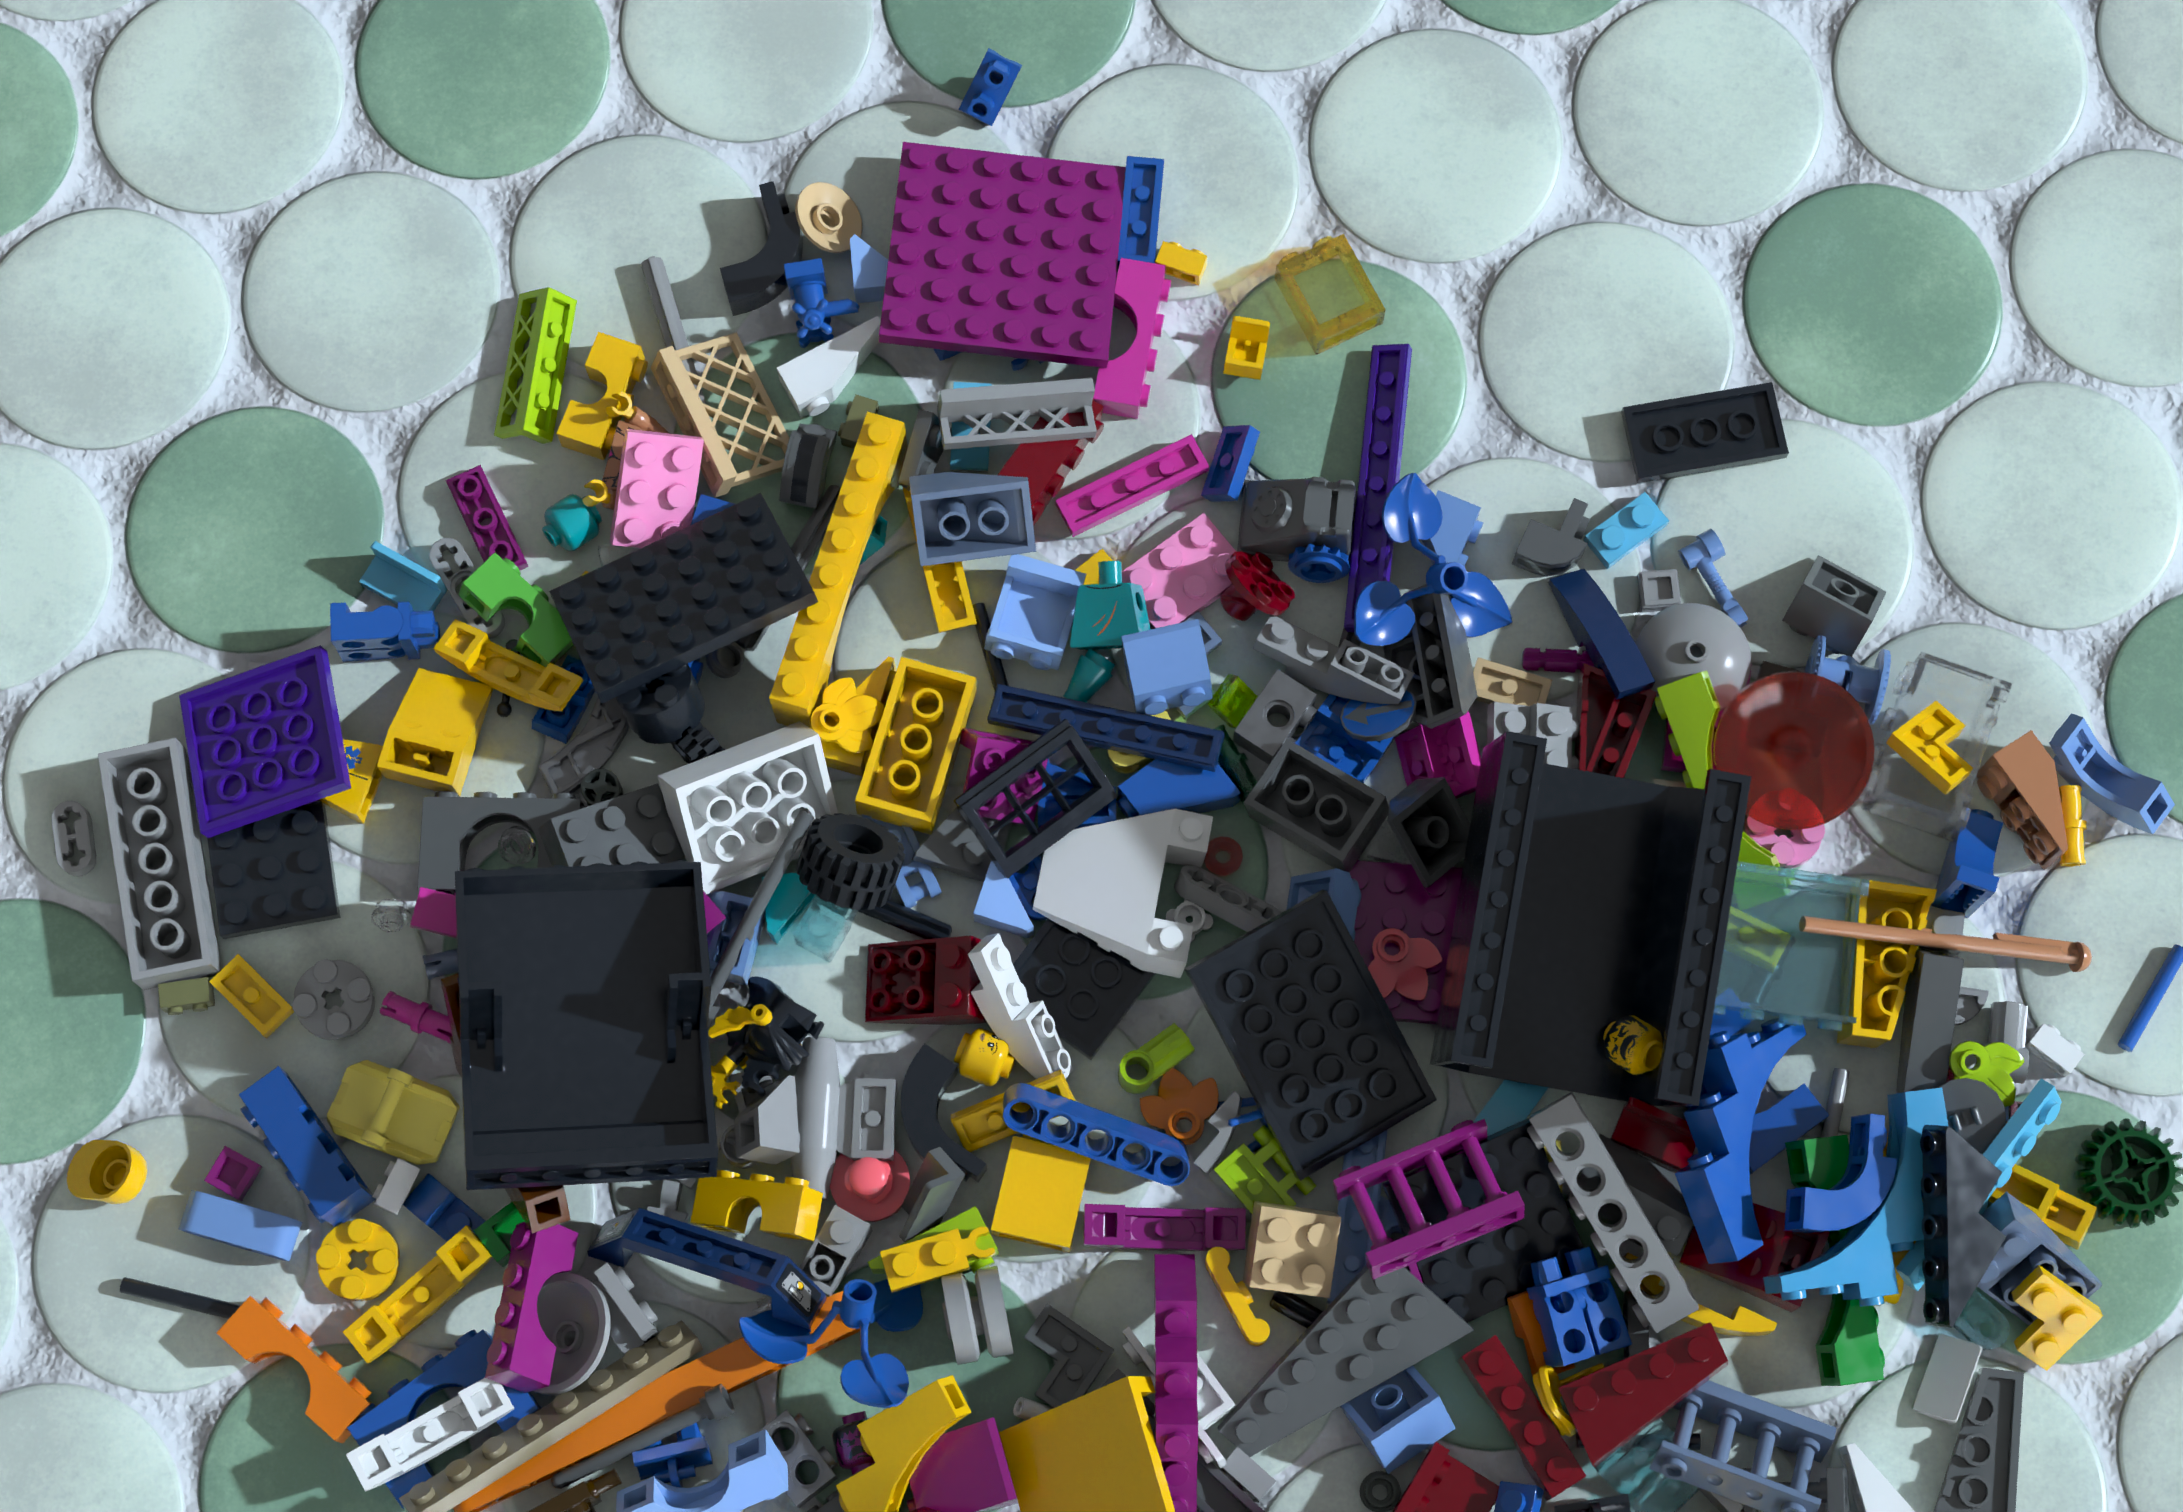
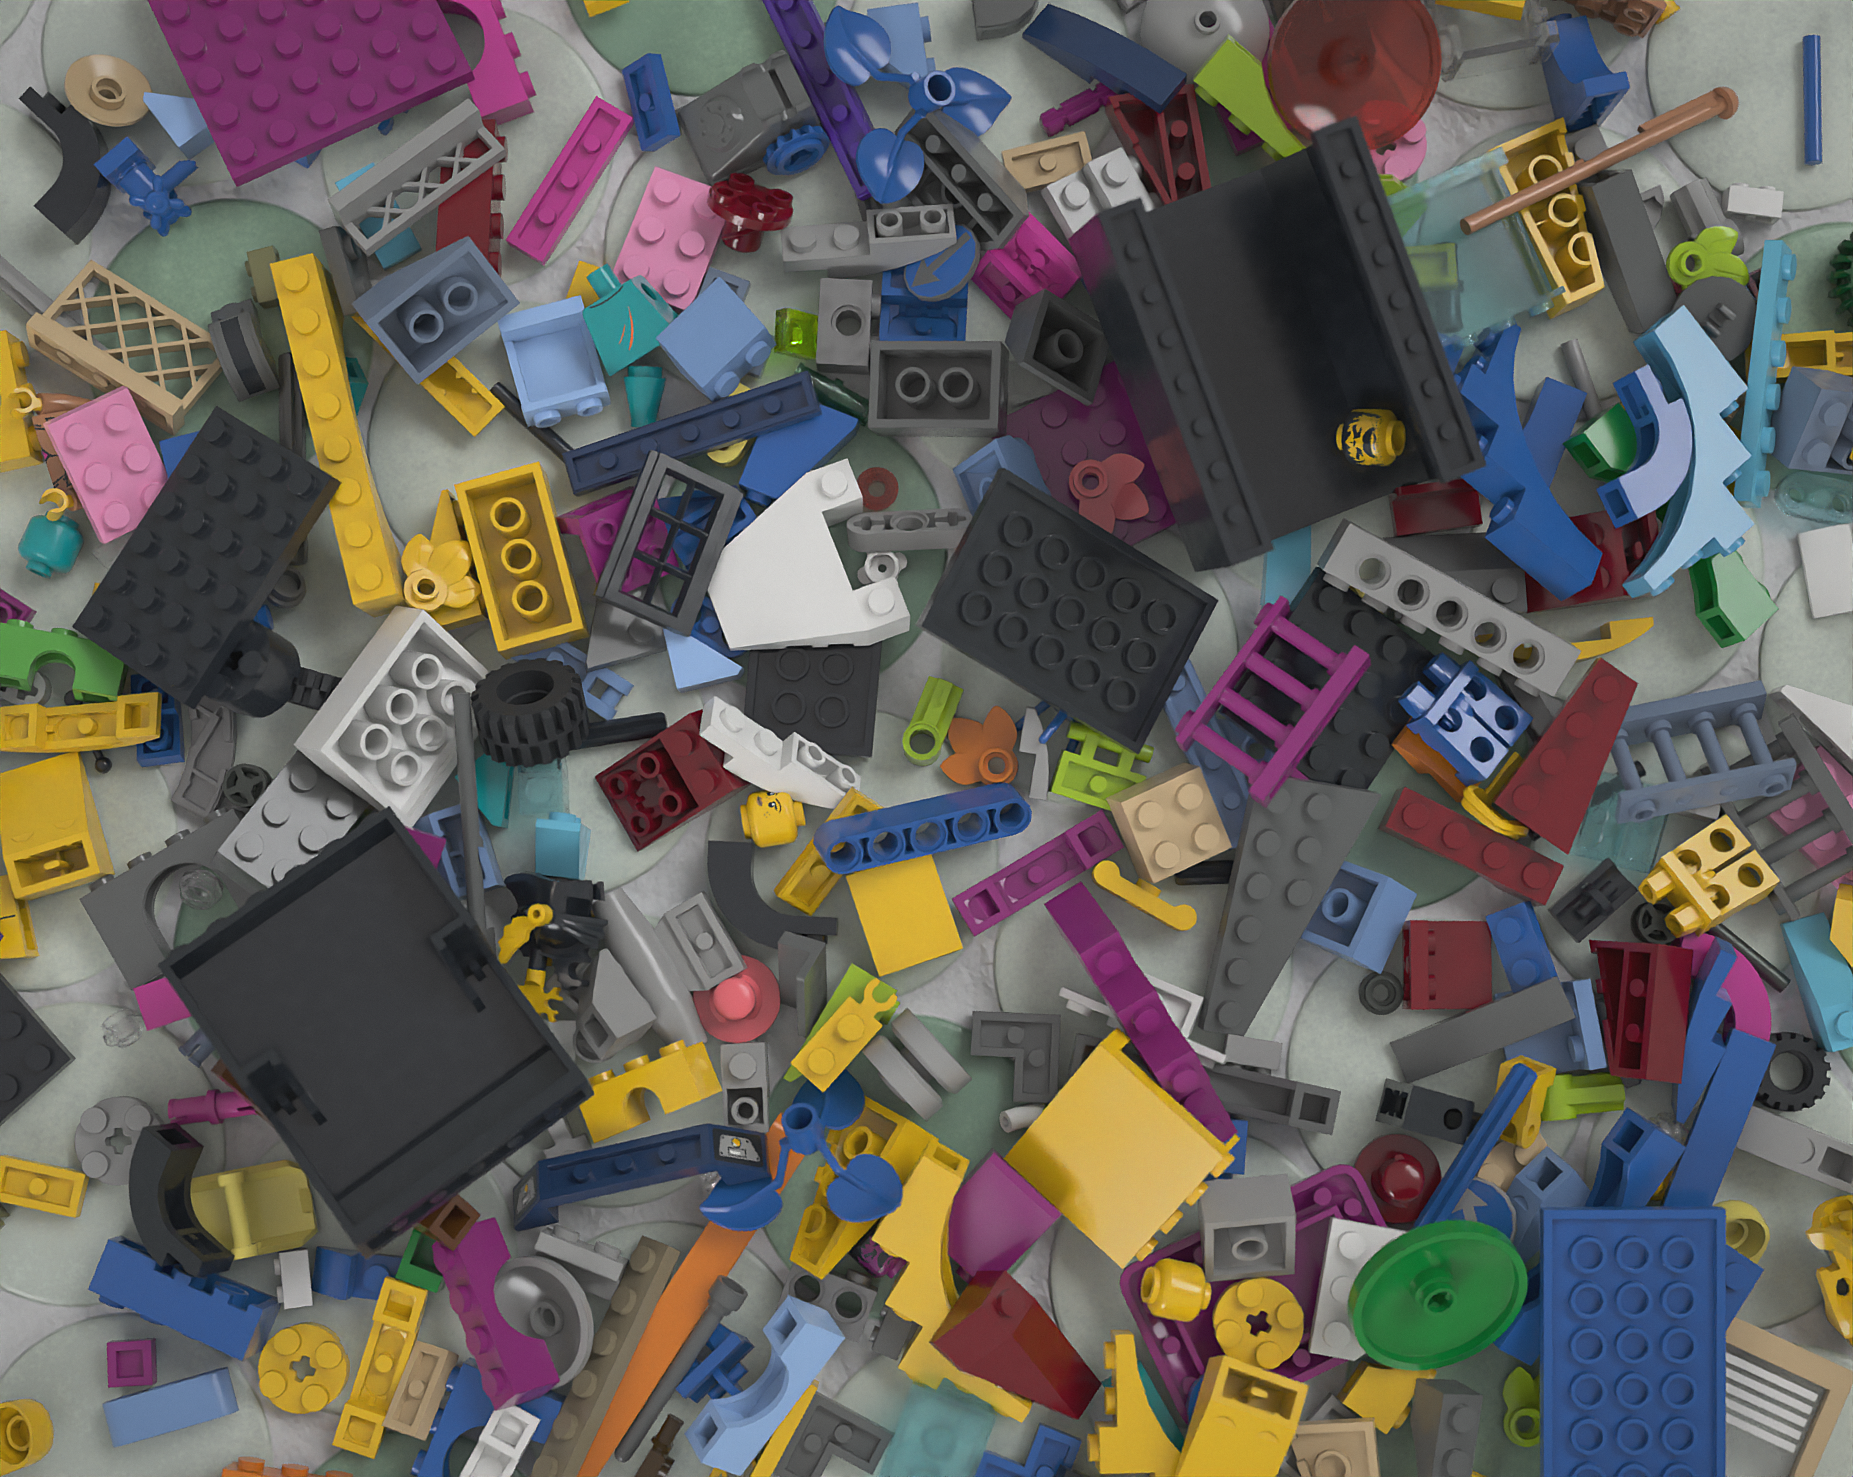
camera: 30 degrees left, 10 degrees up
white slope [777,316,881,418] -> none
black slope [1920,1125,2006,1328] -> none
none -> black arch [129,1123,235,1277]
none -> tan plate [382,1340,459,1441]
none -> medium azure slope [535,812,591,881]
none -> yellow wedge [789,1096,939,1280]

